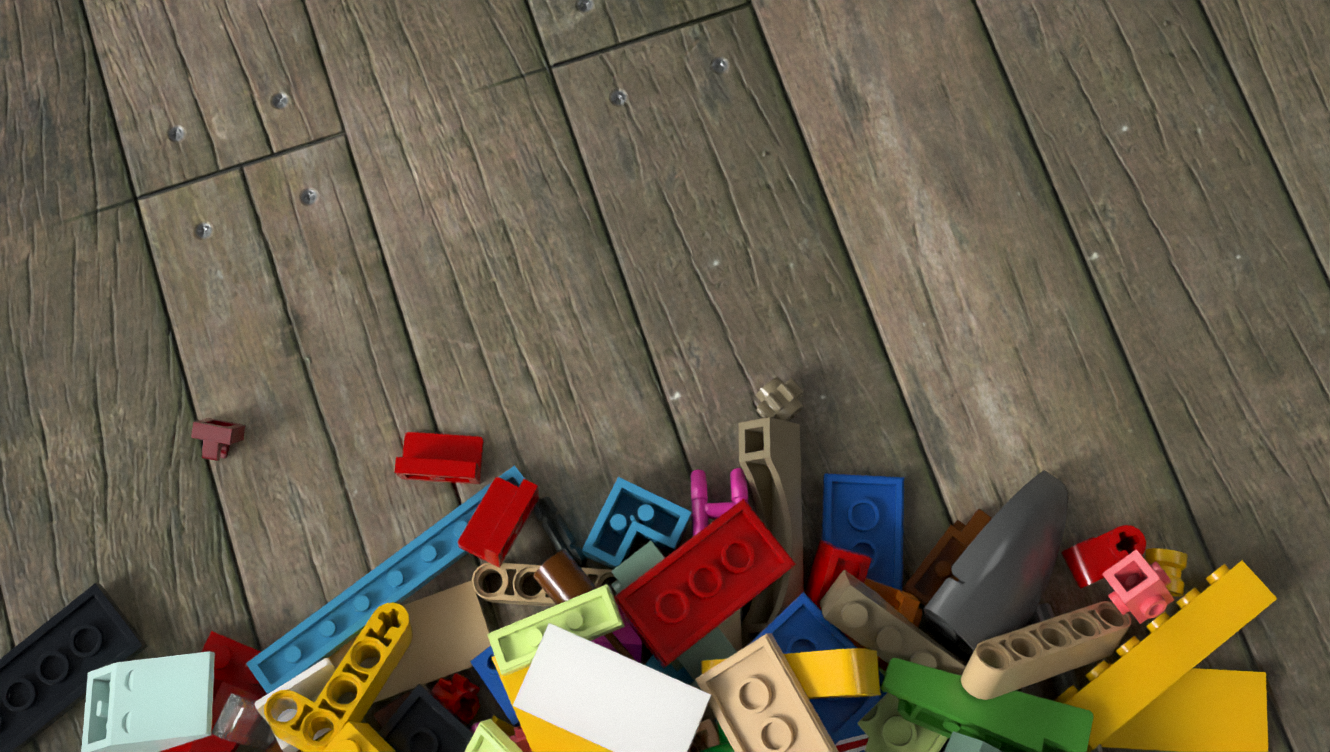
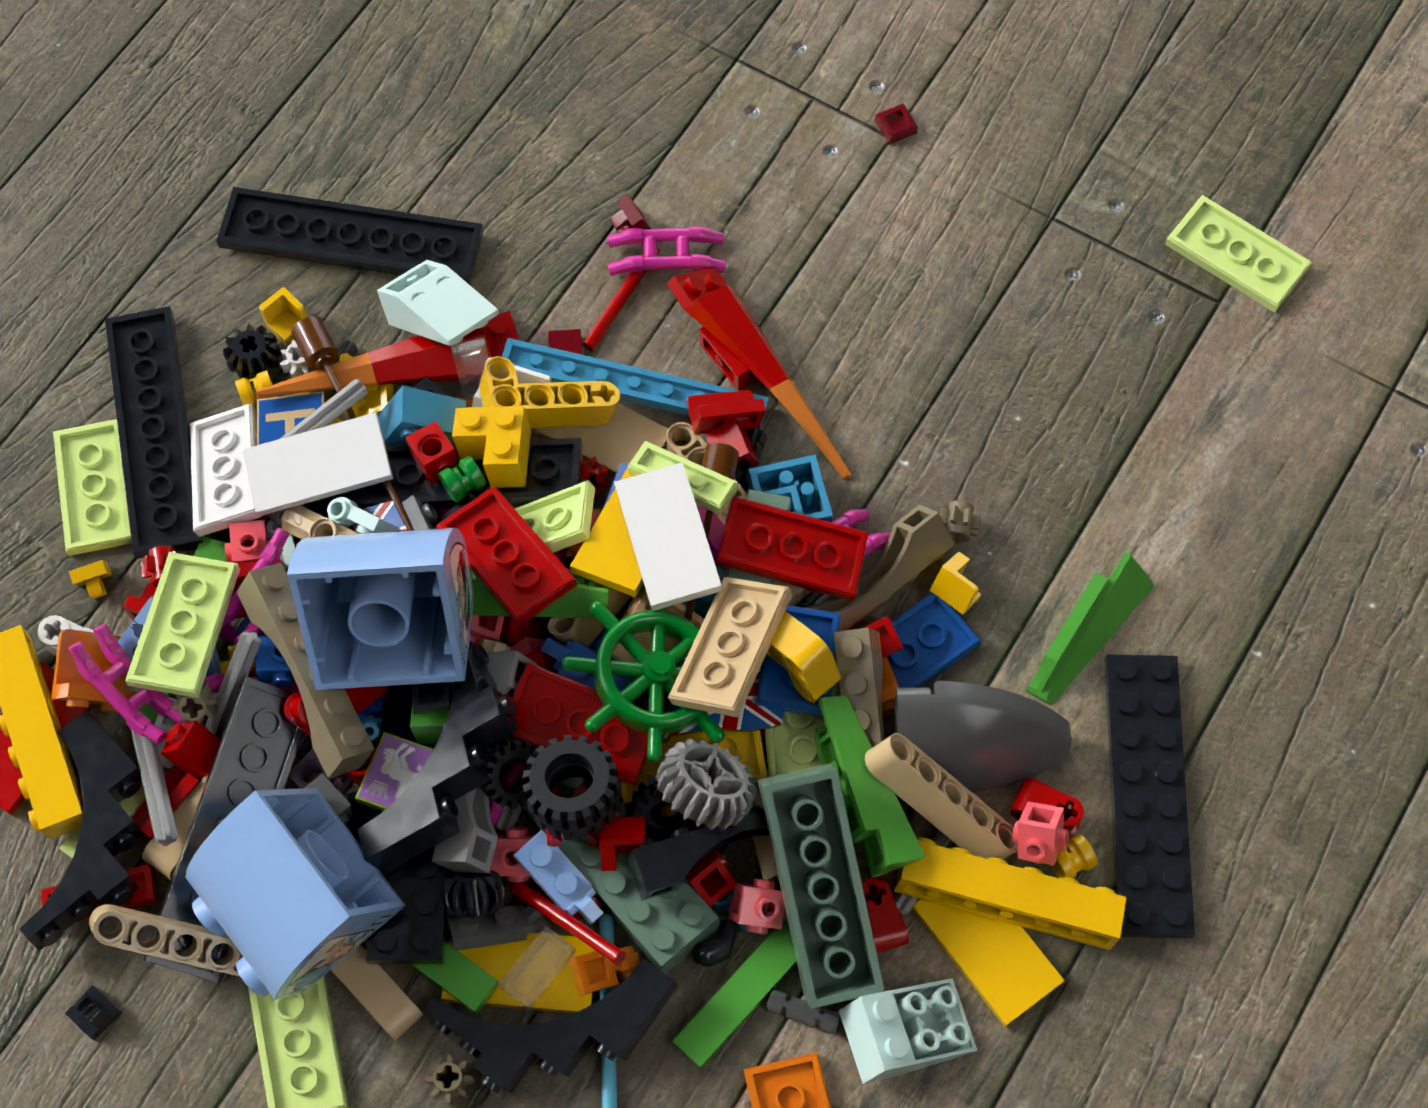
camera: 50 degrees right, 10 degrees down
none -> dark red tile [548,329,582,355]
none -> red bar [583,247,660,351]
none -> dark pink piece [607,226,726,276]
none -> red plate [667,268,852,481]
none -> red panel [705,419,760,467]
none -> dark red tile [875,103,918,145]
none -> yellow panel [929,552,981,615]
none -> bright green wedge [1026,552,1154,705]
none -> black plate [1104,654,1195,938]

